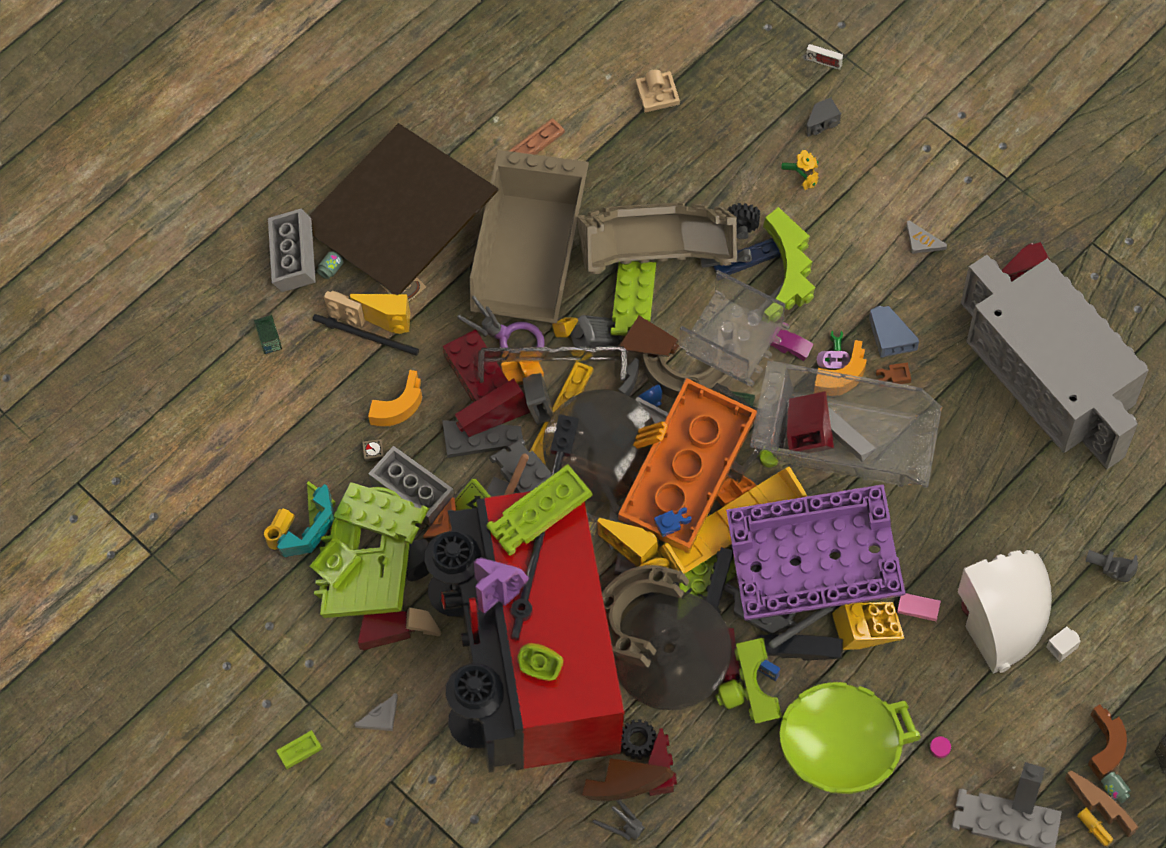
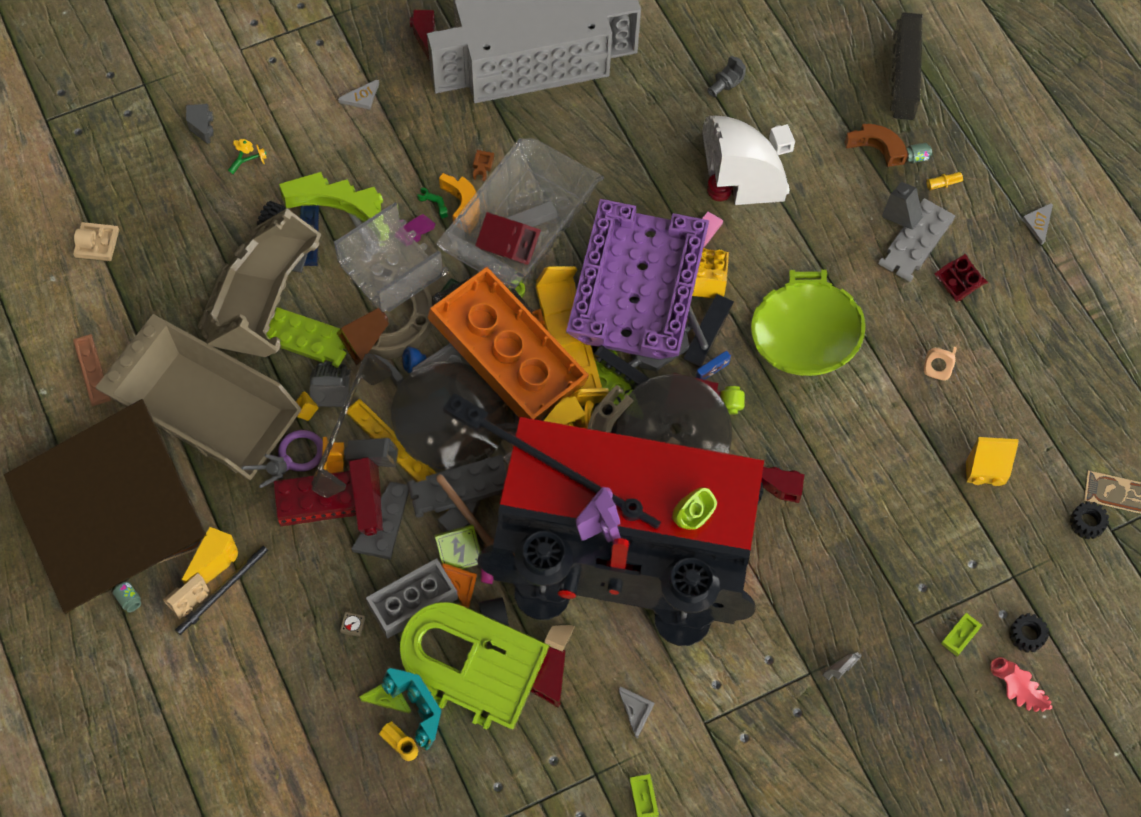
camera: 75 degrees left, 0 degrees up
clear green tile [254,315,282,355] -> none
light grey brick [268,209,316,292] -> none
lime tile [309,536,361,589] -> none
lime hinge [333,482,429,544] -> none
light orange arch [368,370,422,426] -> none
lime hinge [486,464,592,555] -> none
reddish brown slope [582,758,674,801] -> none
dark grey plant [592,800,645,841] -> none
light orange tile [633,421,667,449] -> none
blue plate [654,507,692,537] -> none
lime arch [735,638,782,724] -> none
white tile [806,44,843,70] -> none
lavender beam [817,351,850,368] -> none
sand blue slope [869,306,919,358] -> none
dark pink tile [930,737,951,758] -> none
medium nougat slope [1065,771,1138,837] -> none

